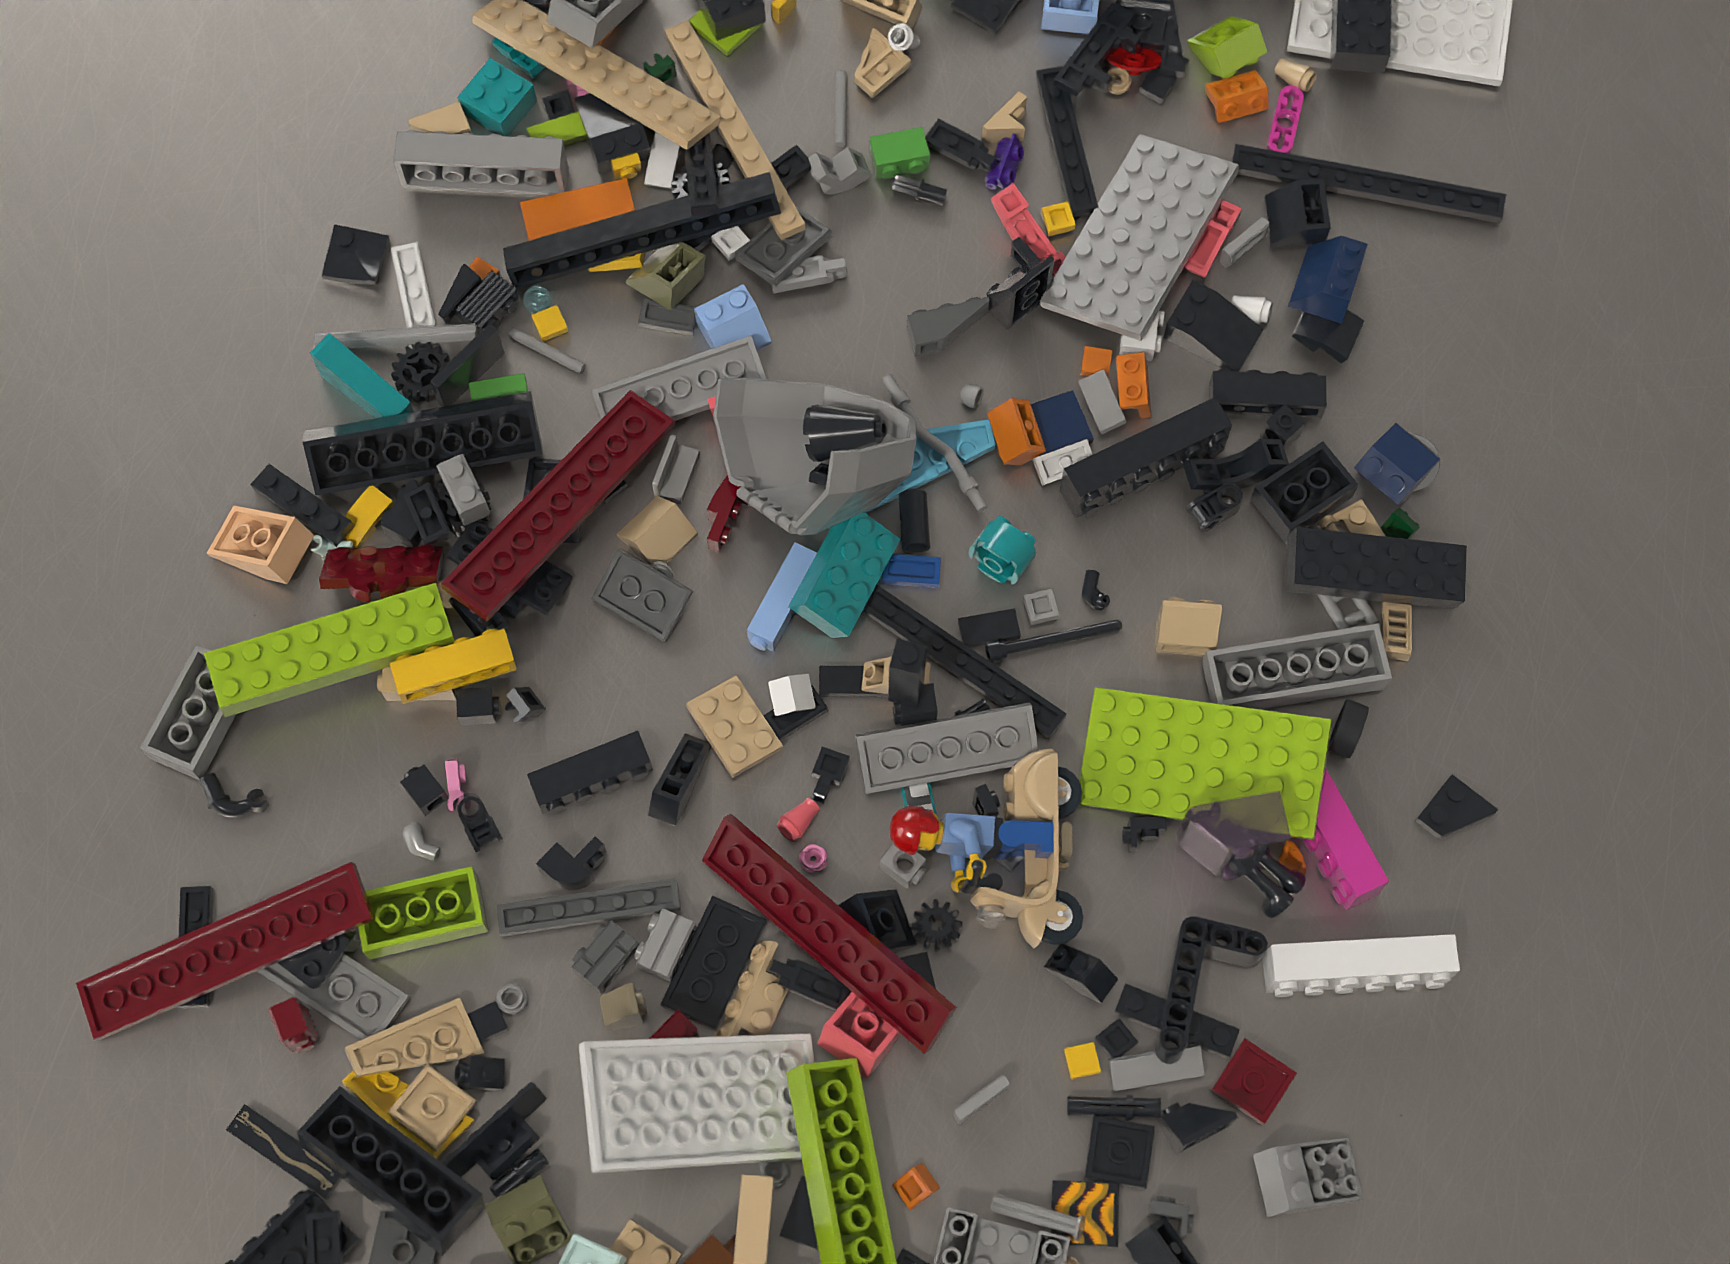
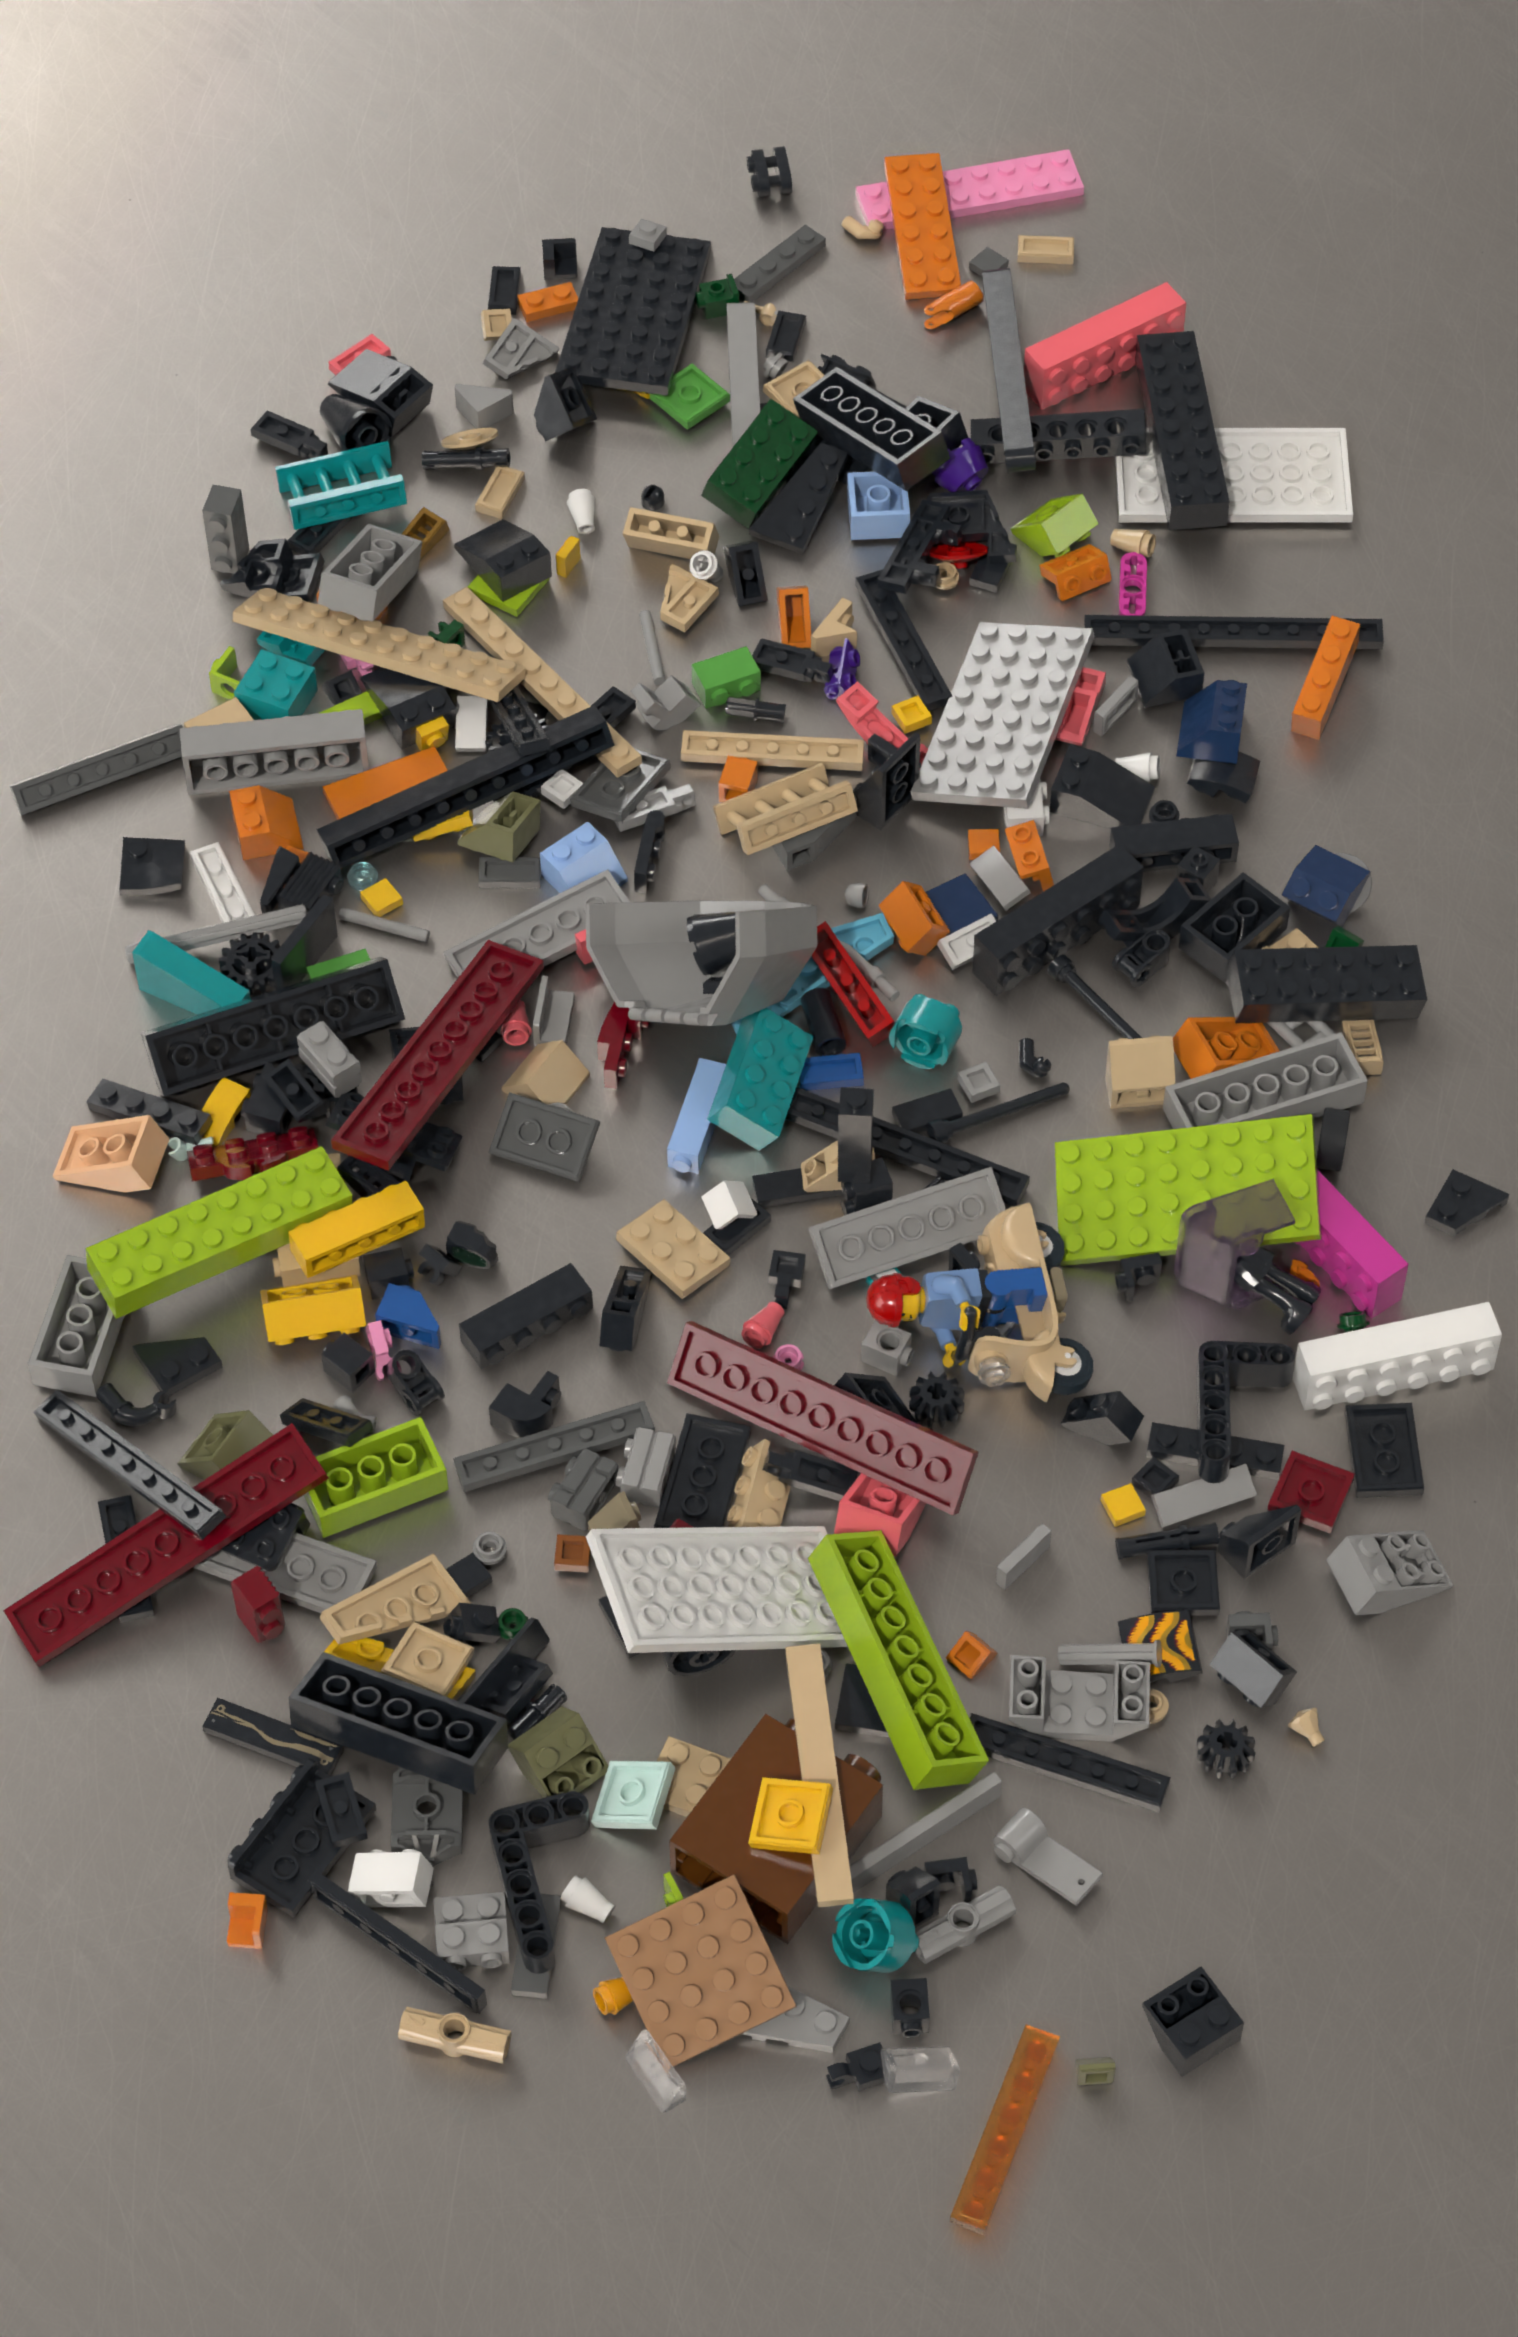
camera: 10 degrees left, 15 degrees down
none -> dark grey plate [10,724,183,815]
none -> tile [33,1390,226,1540]
none -> black wing [132,1337,223,1396]
none -> olive slope [177,1410,273,1480]
none -> lime bracket [209,646,240,700]
none -> orange slope [229,785,304,860]
none -> yellow slope [260,1275,366,1345]
none -> black tile [280,1398,374,1447]
none -> blue slope [375,1283,441,1349]
none -> black rock [446,1221,498,1269]
none -> dark green plate [498,1608,529,1640]
none -> coral cone [500,1000,532,1046]
none -> dark orange plate [554,1534,591,1573]
none -> black hinge [634,810,665,894]
none -> tan plate [681,730,864,771]
none -> tan fence [713,763,858,855]
none -> orange brick [718,755,758,803]
none -> black slope [723,541,768,606]
none -> orange slope [776,585,811,648]
none -> red brick [811,921,896,1047]
none -> black piece [1047,954,1142,1039]
none -> black plate [1149,800,1180,822]
none -> orange slope [1173,1017,1280,1079]
none -> orange brick [1291,616,1360,740]
none -> dark green plate [1337,1311,1370,1333]
none -> black tile [1344,1403,1424,1498]

